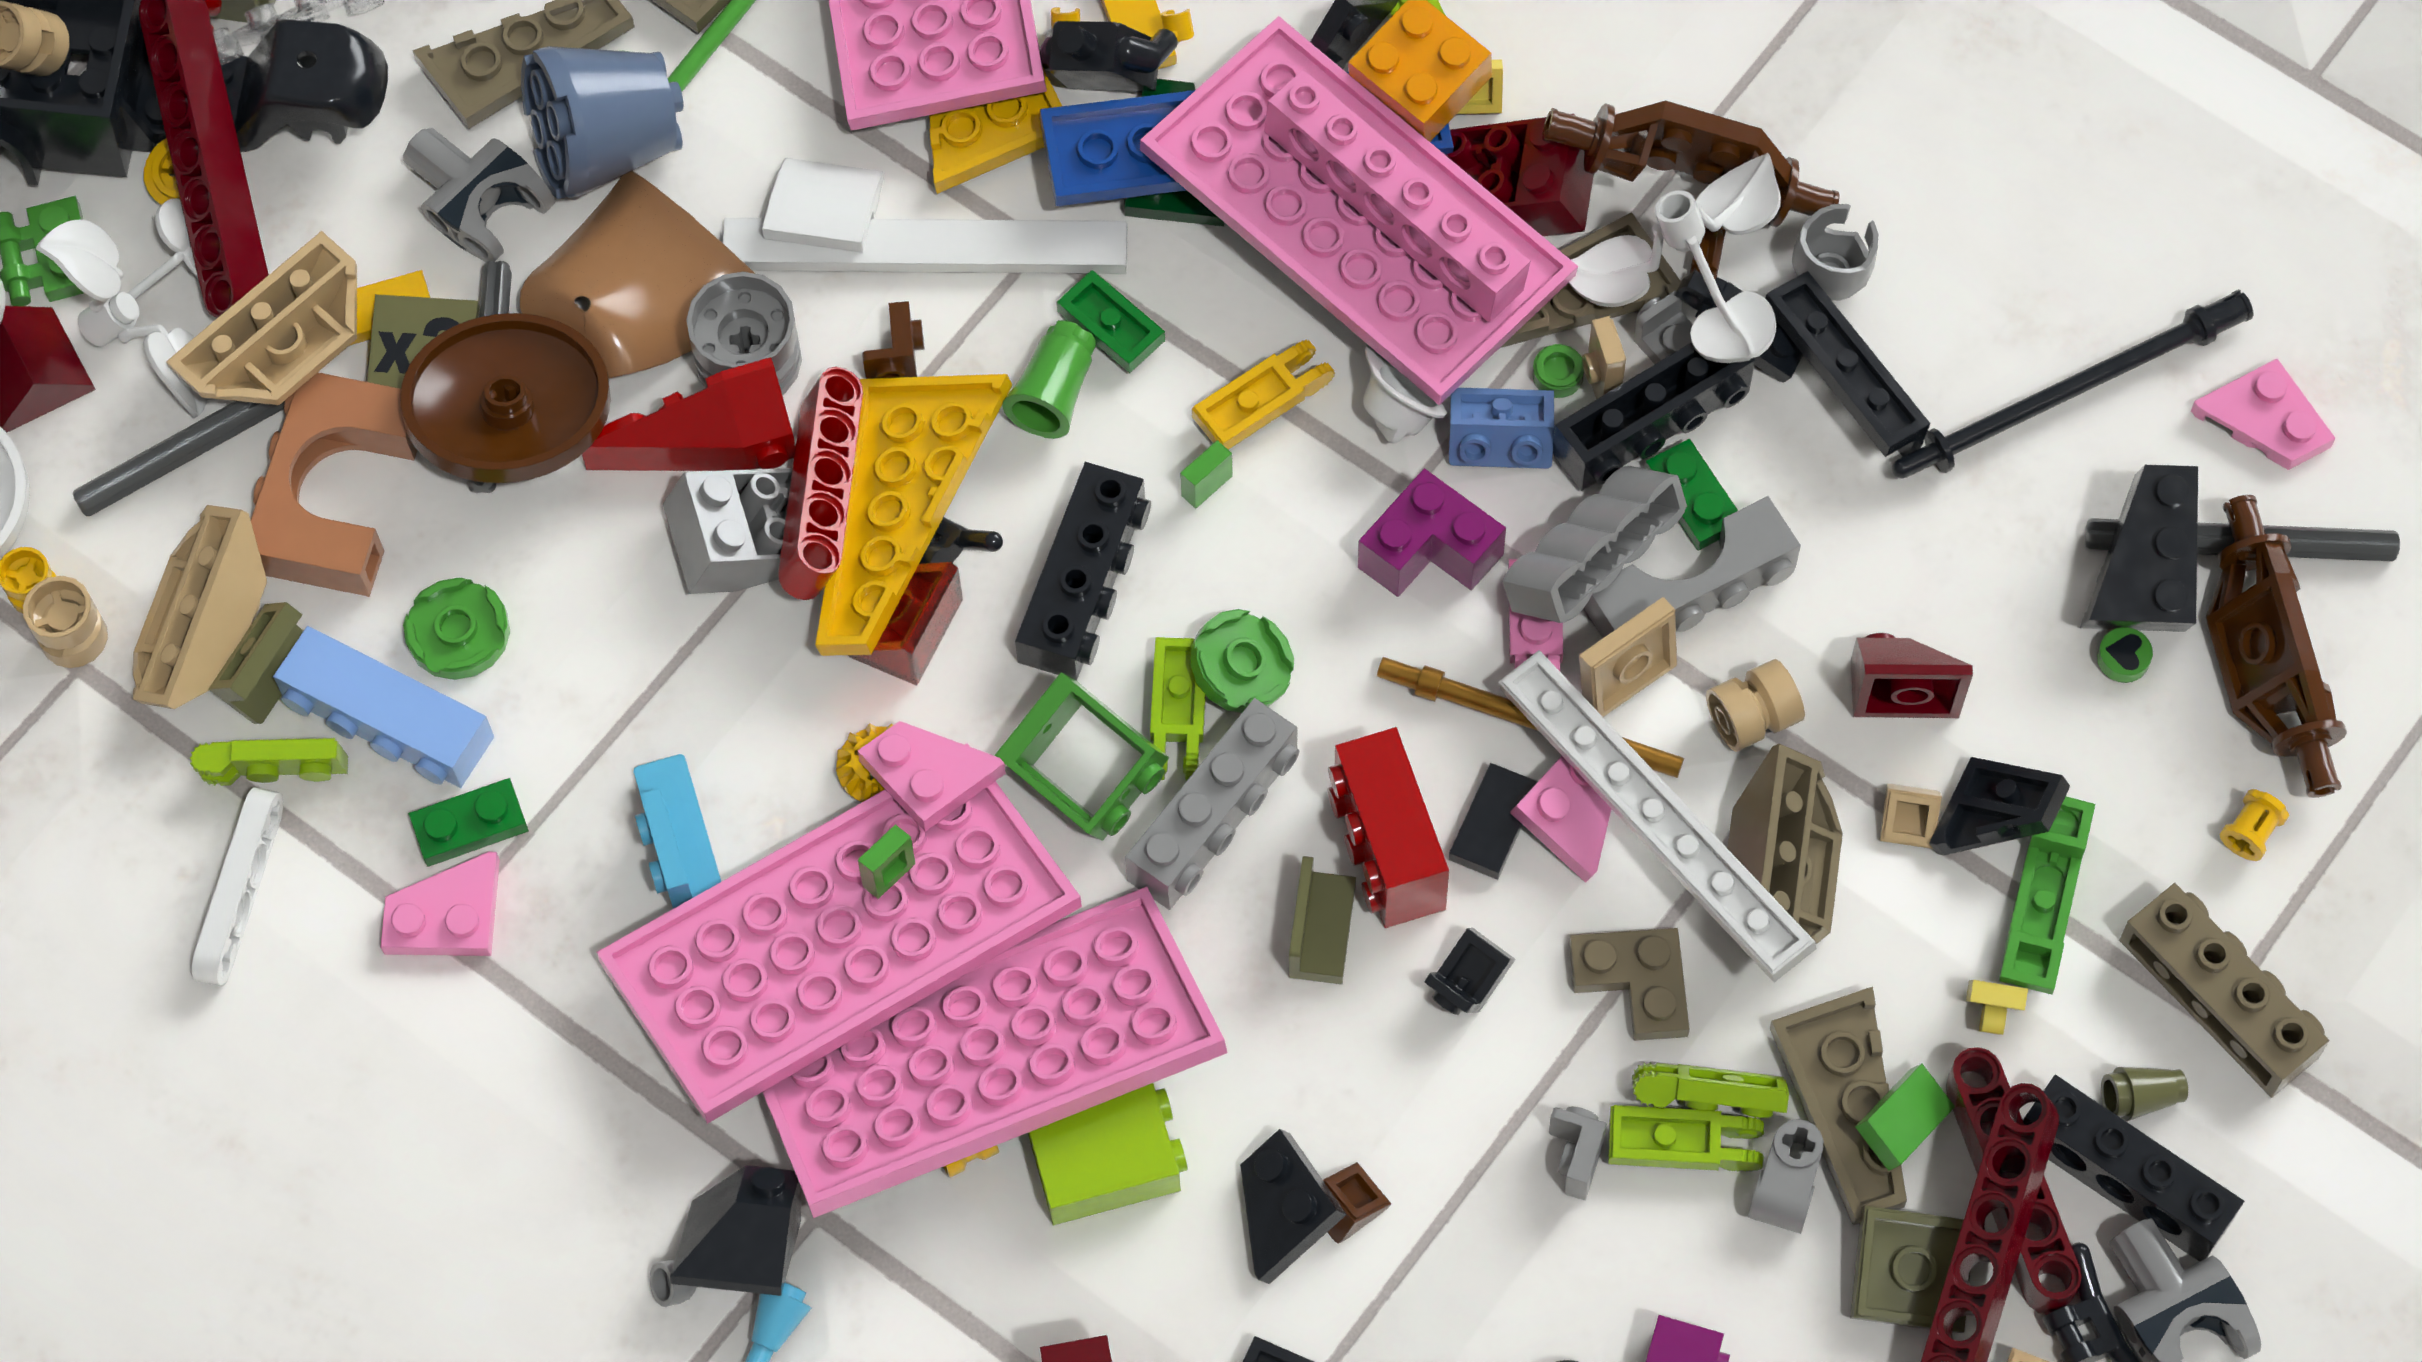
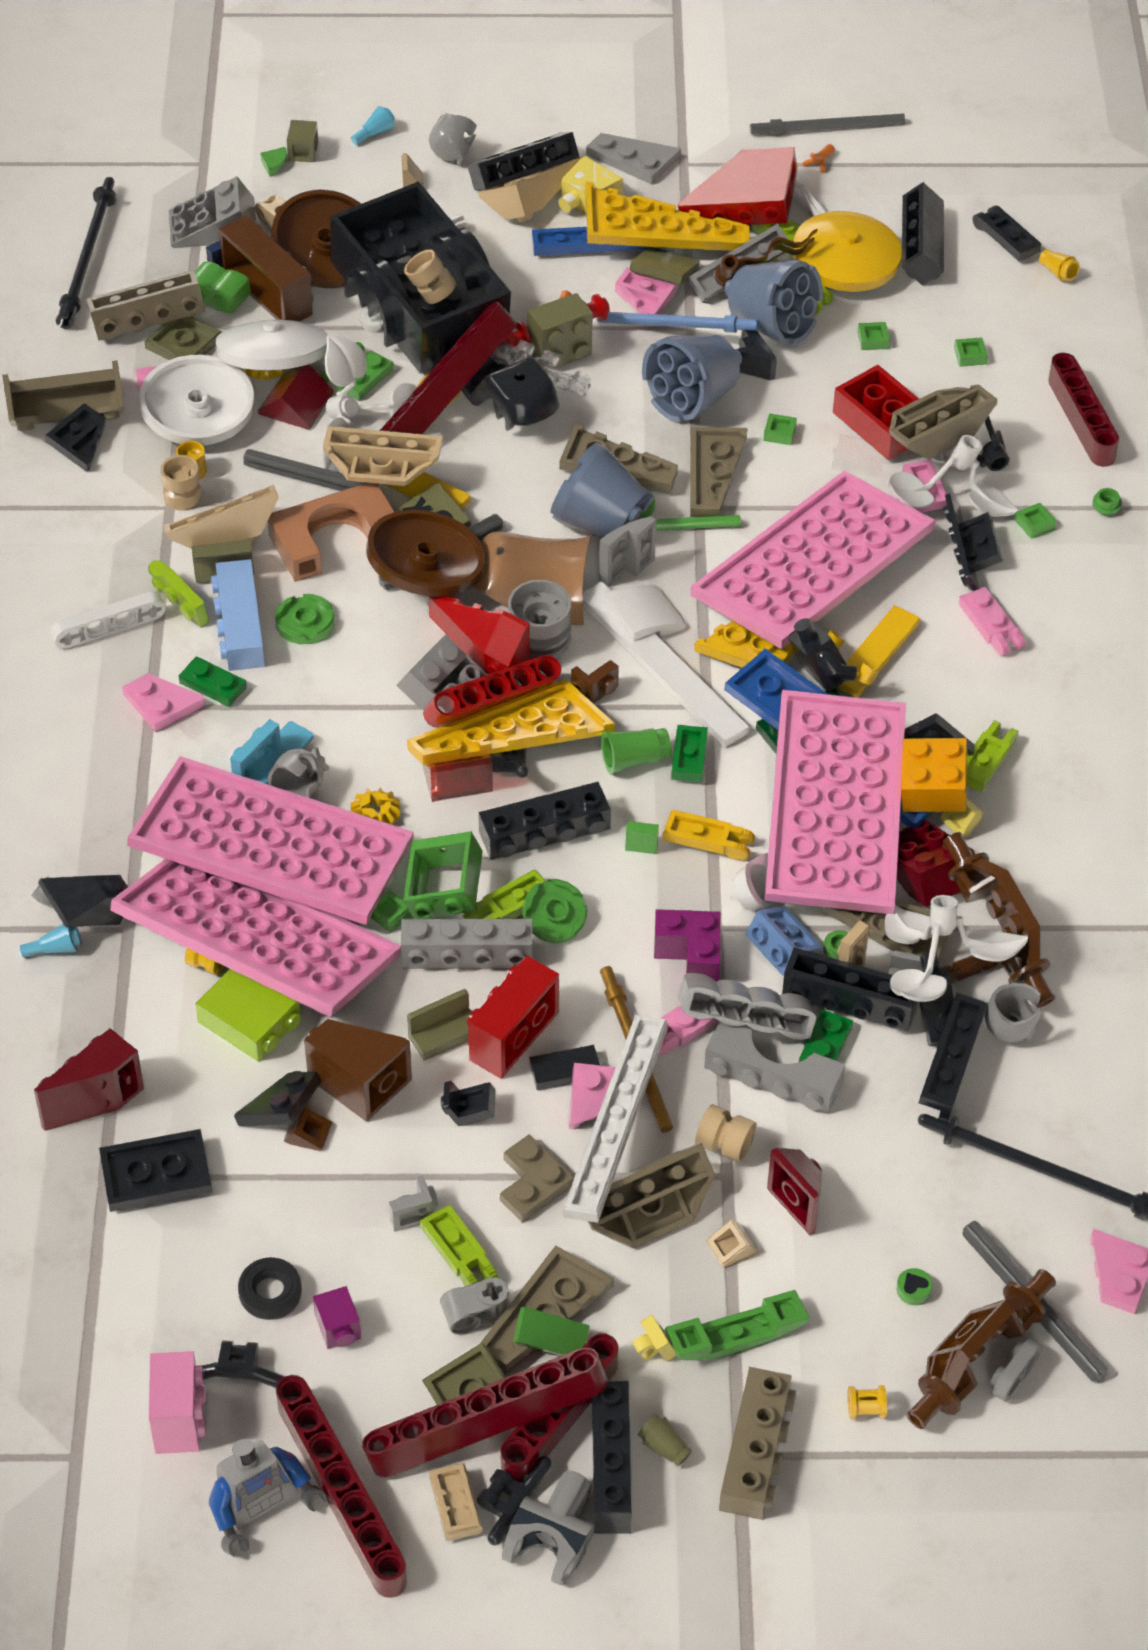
camera: 50 degrees right, 15 degrees down
light grey connector [403,128,555,262] -> none
bright pink wing [858,721,1006,832] -> none
bright green tile [858,824,916,899] -> none
bright pink brick [1264,69,1531,323] -> none
tan plate [1579,597,1677,717] -> none
lime hinge [1632,1062,1789,1118] -> none
black wing [1929,757,2070,855] -> none
black wedge [2080,464,2198,632] -> none
none -> light grey helmet [268,748,329,798]
none -> reddish brown slope [304,1019,412,1122]
none -> bright green tile [371,890,412,933]
none -> light grey slope [599,516,656,587]
none -> light grey plate [990,1338,1043,1402]

